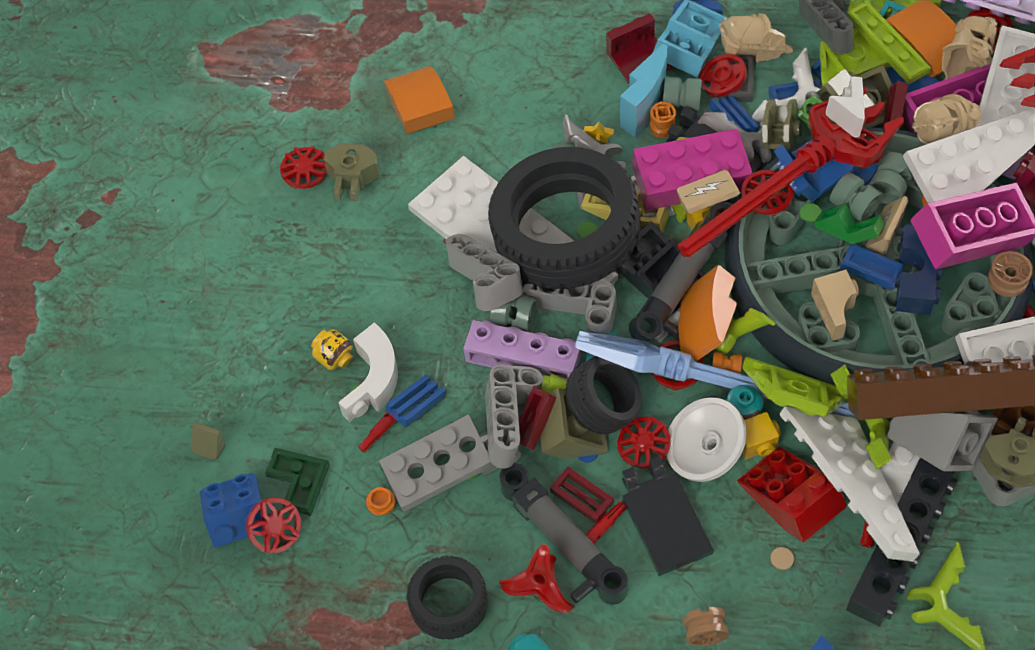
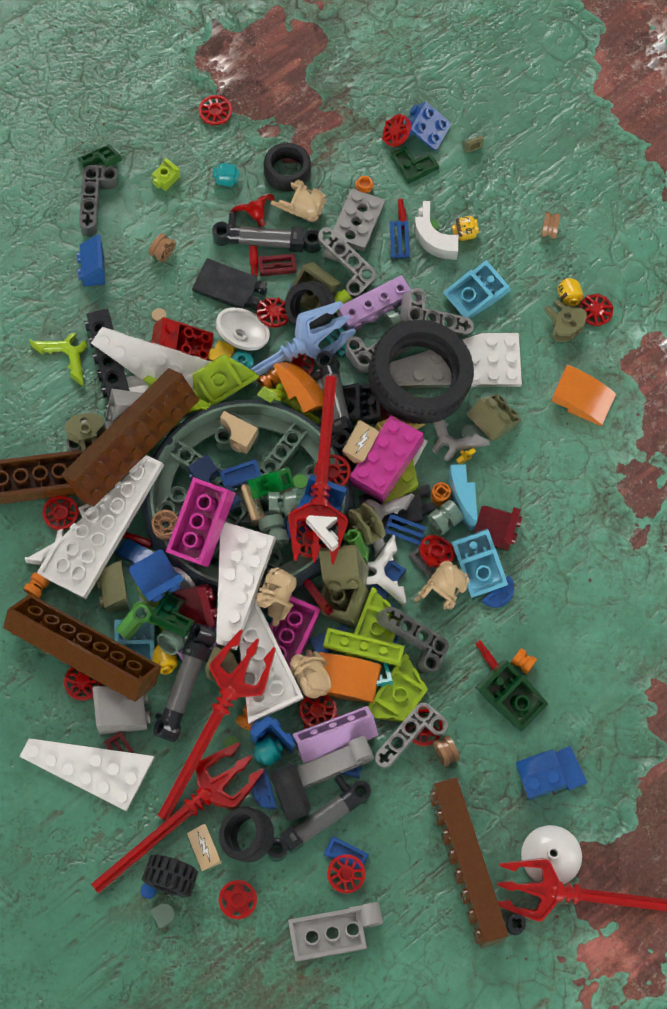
camera: 125 degrees right, 10 degrees up
dark red tile [518,386,557,450] -> none
none -> tan helmet [271,180,326,222]
none -> medium azure slope [443,260,511,318]
none -> olive slope [467,394,522,441]
none -> medium nougat wheel [541,211,560,239]
none -> yellow head [557,278,584,306]

